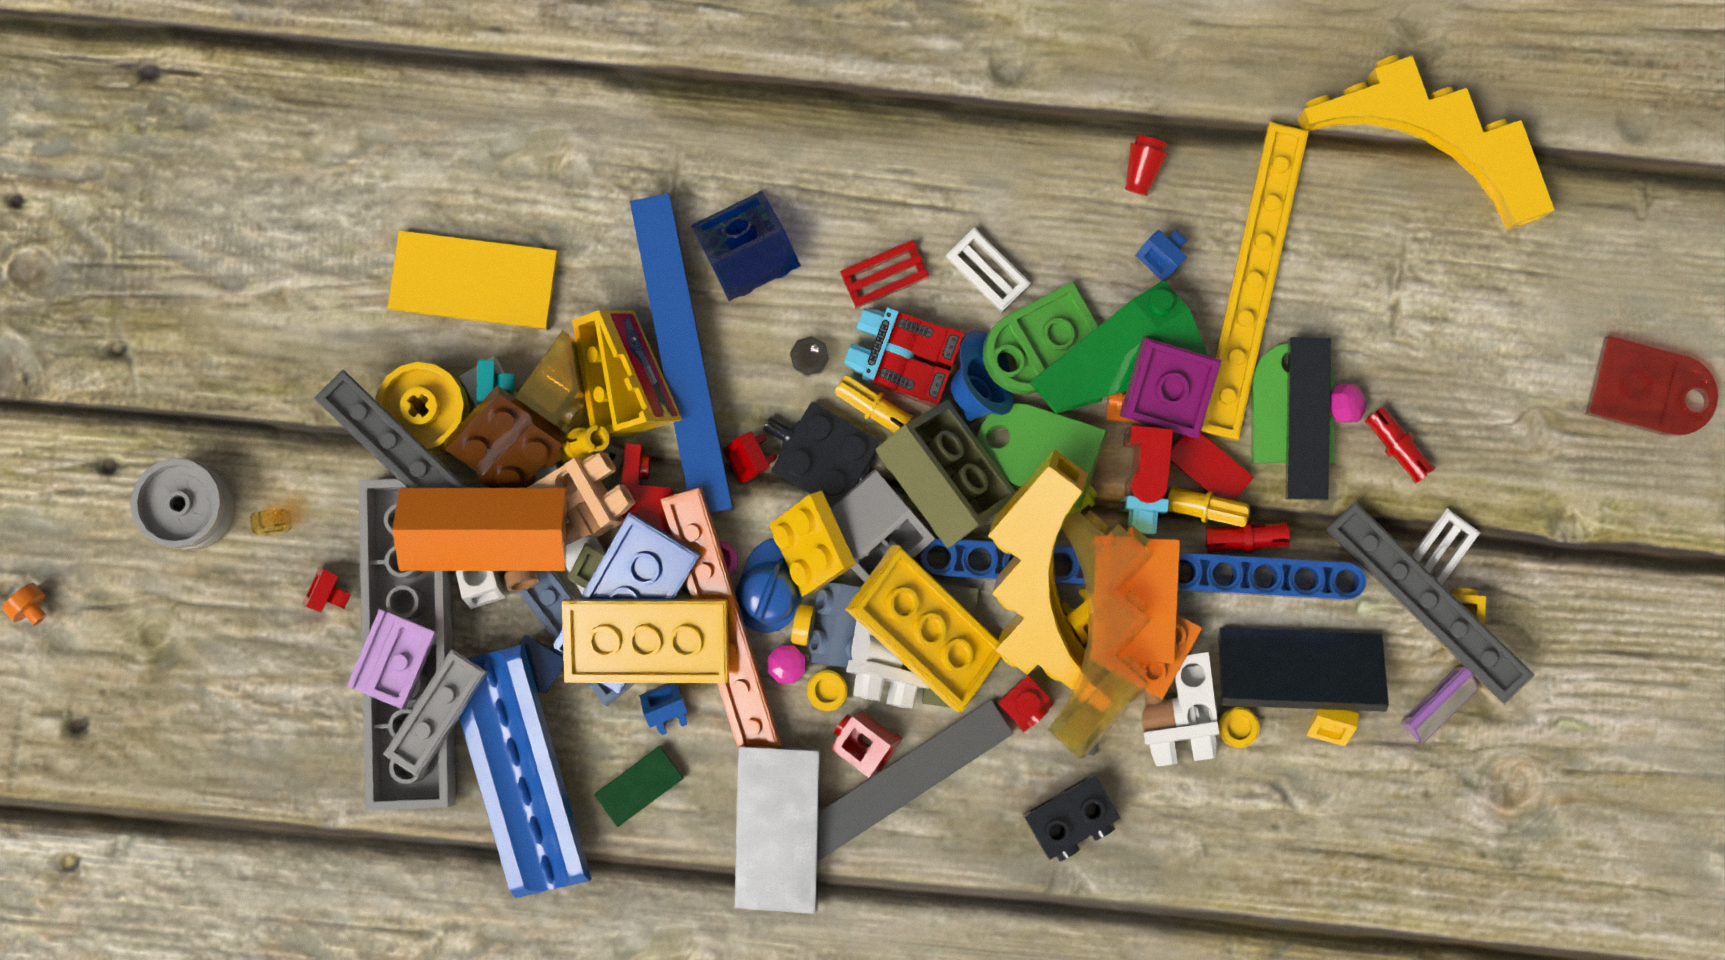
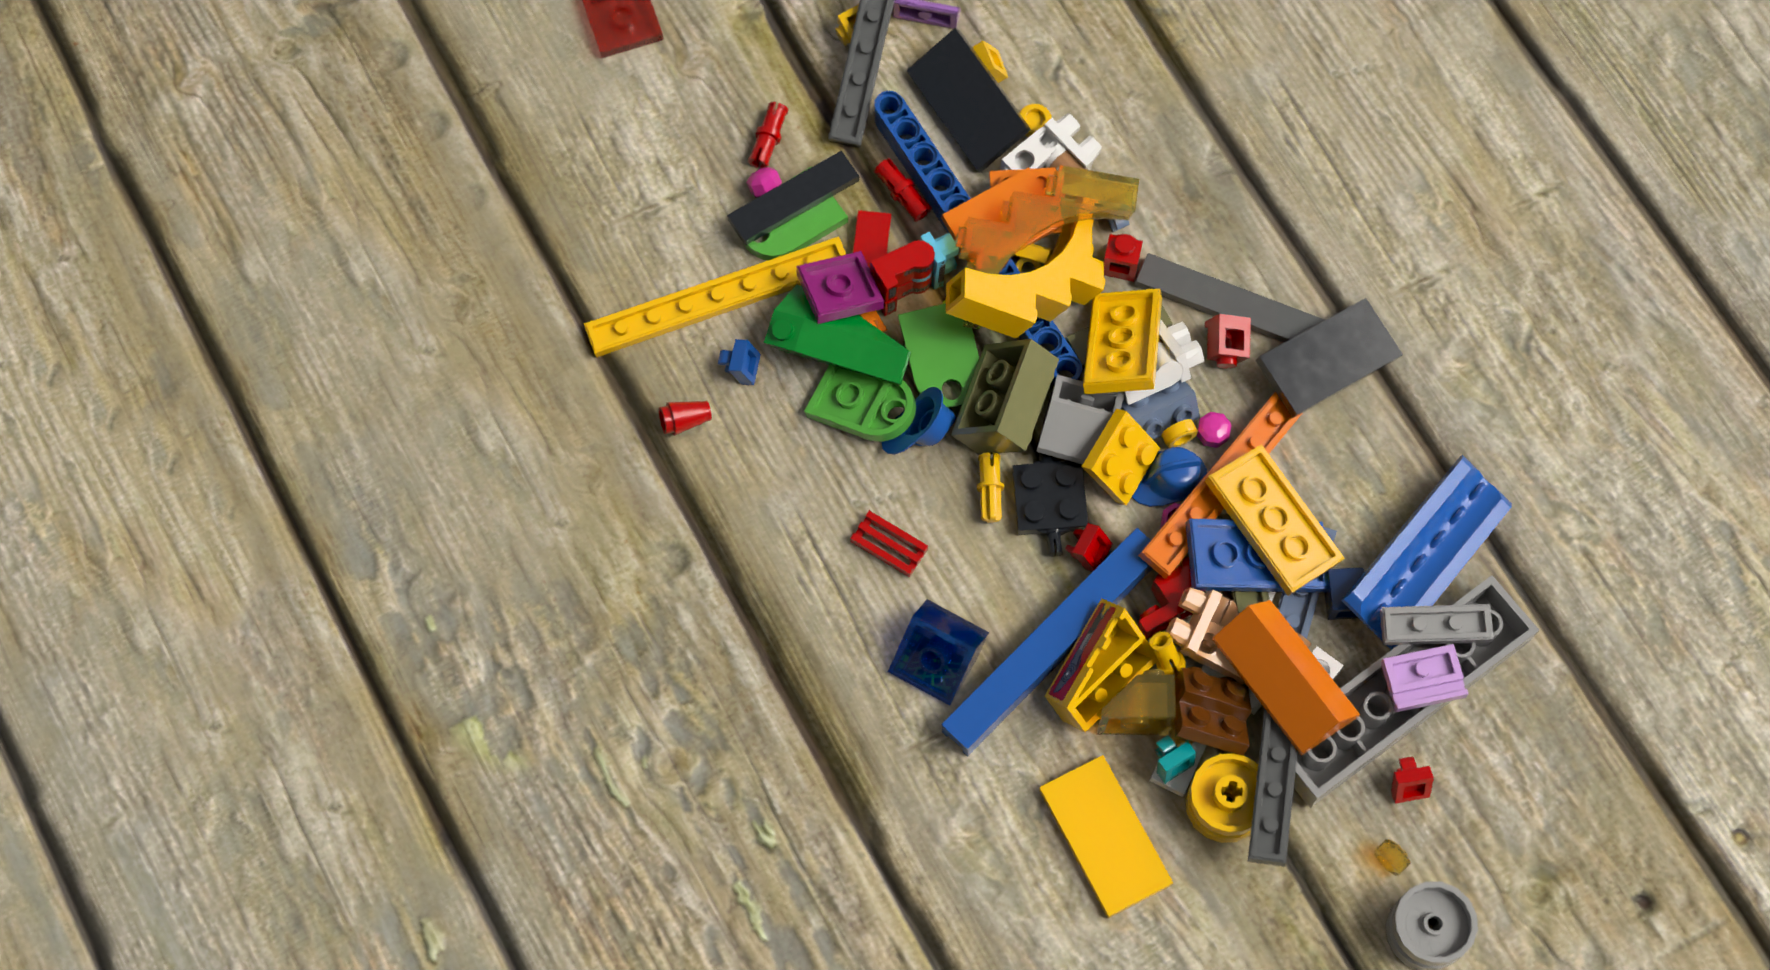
camera: 130 degrees left, 15 degrees down
dark green tile [593,745,684,827] -> none
blue tile [639,683,687,735] -> none
clear smoke tile [790,336,830,378] -> none
yellow tile [807,670,848,711] -> none
hips [843,307,964,408] -> none
white tile [946,227,1031,313] -> none
black brick [1022,774,1121,862] -> none
yellow axle [1168,486,1250,527] -> none
yellow arch [1298,55,1555,231] -> none
white tile [1411,508,1480,585] -> none

